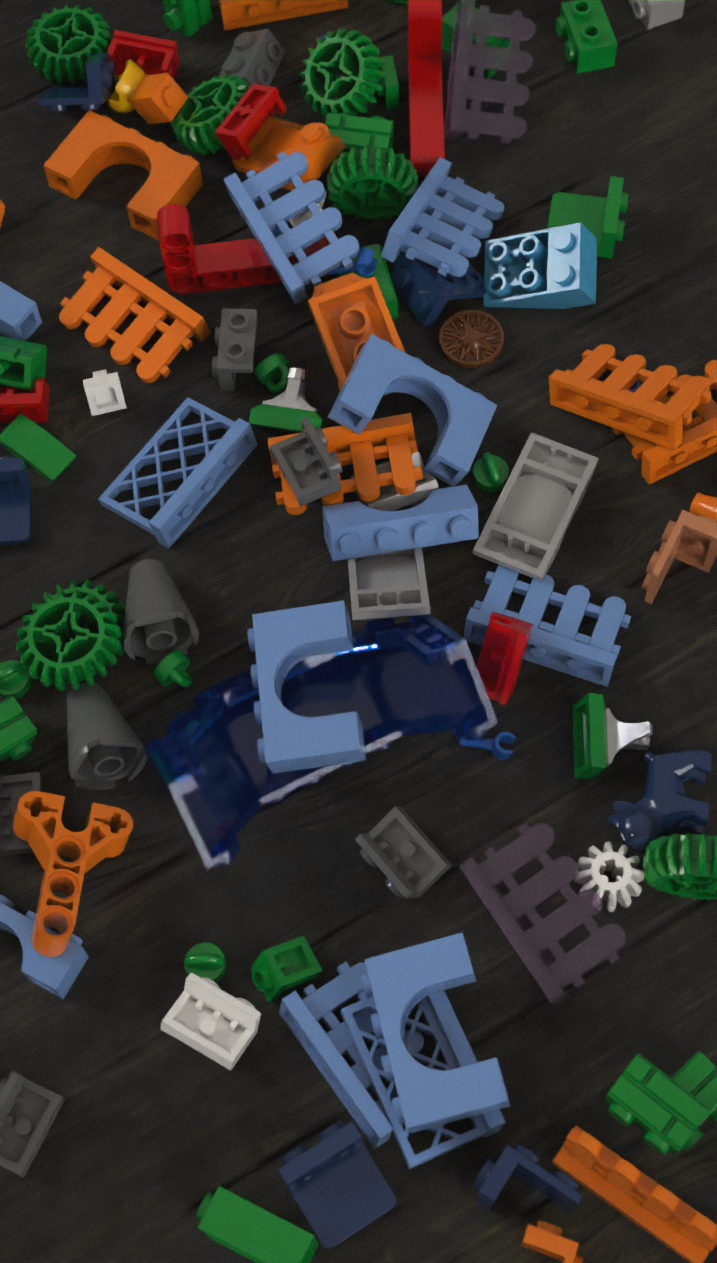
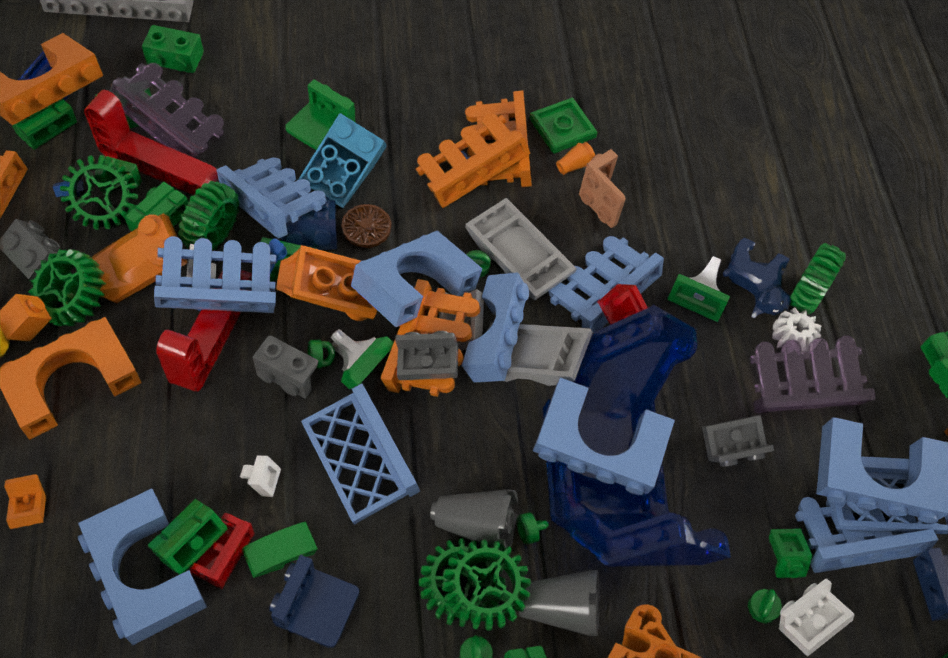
camera: 75 degrees left, 5 degrees down
orange fence [59,247,211,383] -> none
red hinge [215,83,287,160] -> none

